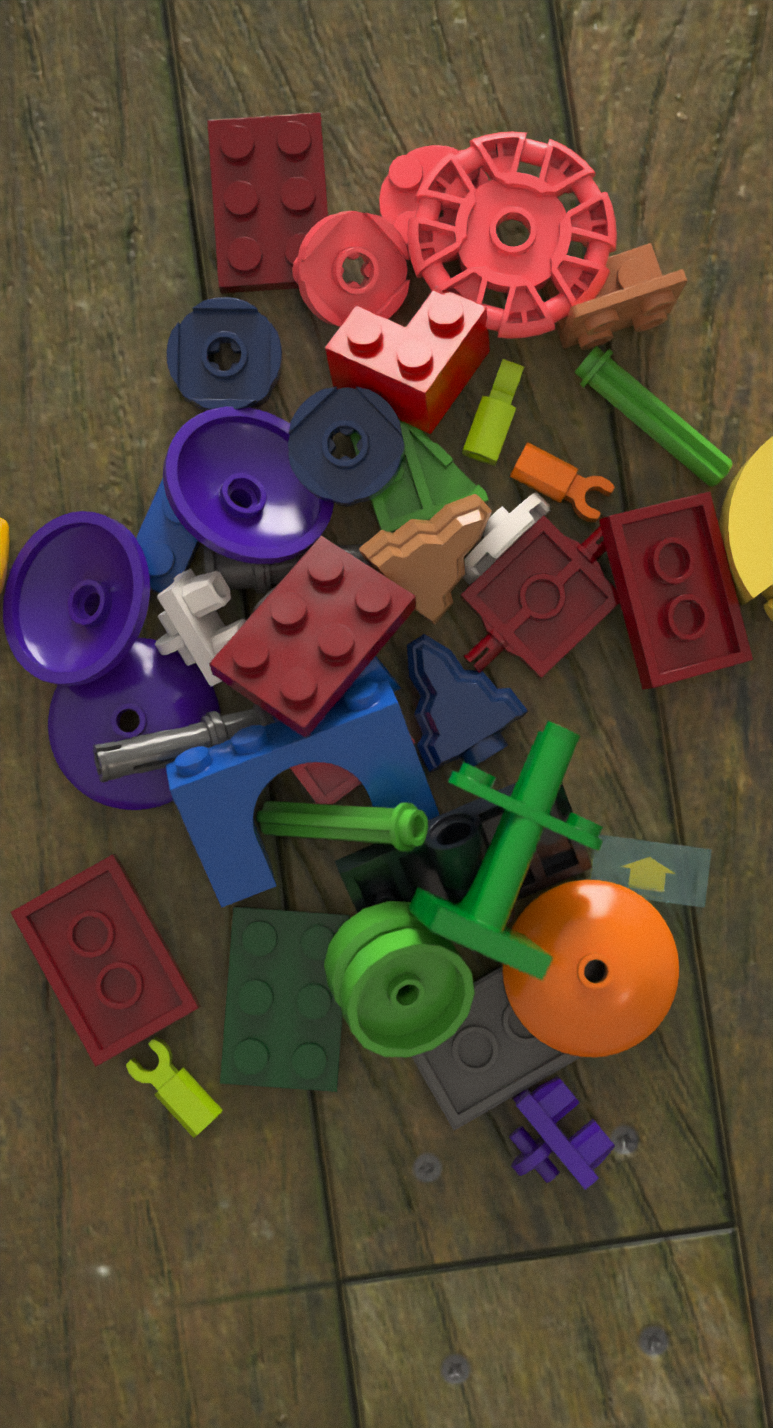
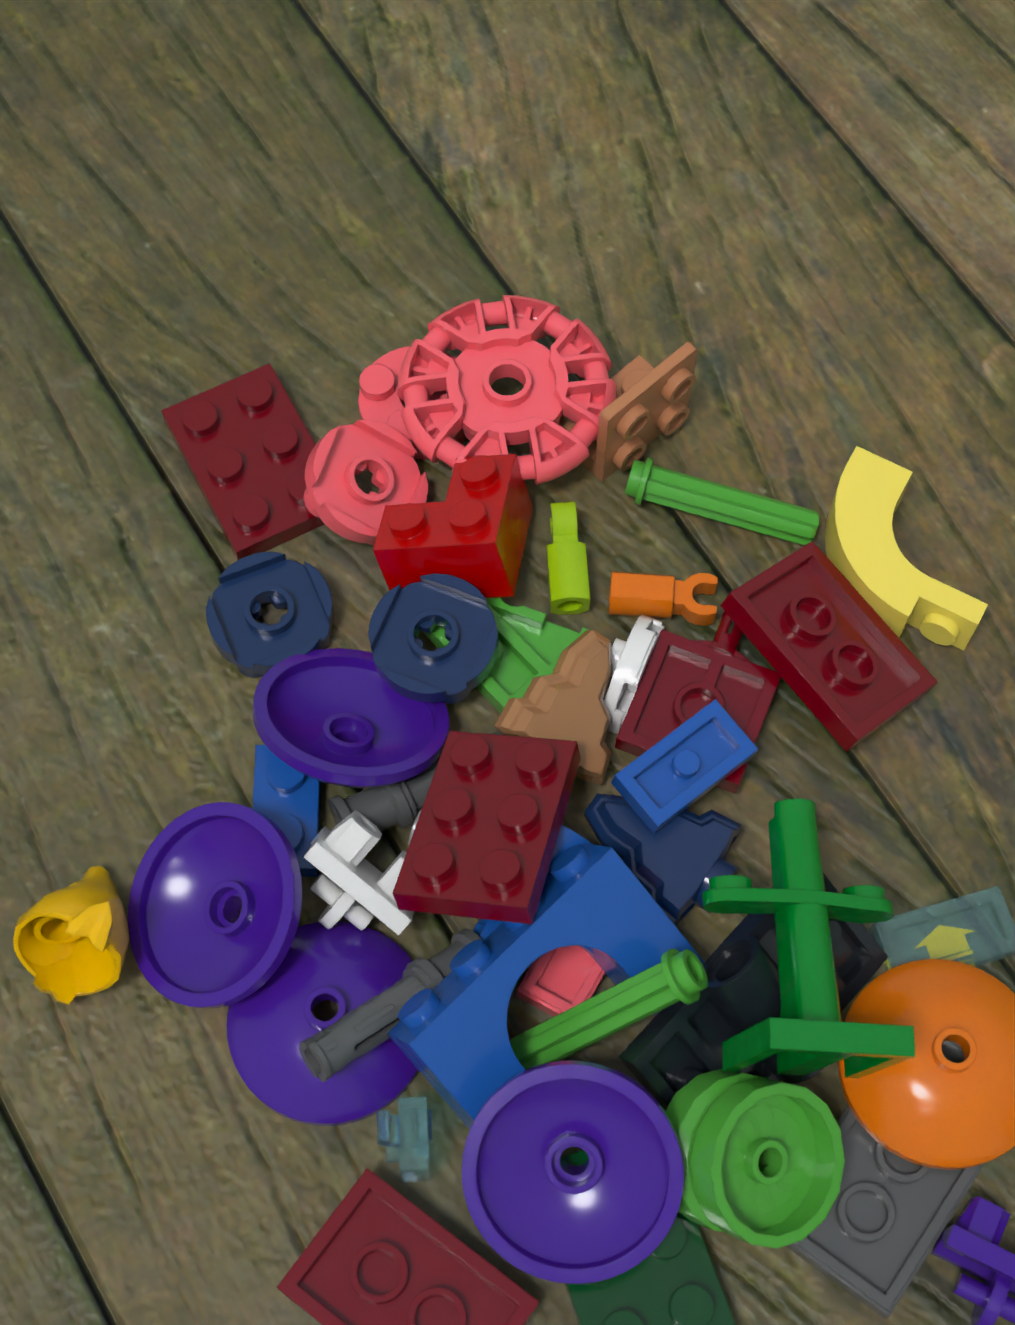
camera: 25 degrees left, 20 degrees down
none -> clear light blue plate [377,1097,433,1182]
none -> dark purple dish [461,1061,684,1284]
none -> blue plate [611,699,758,834]

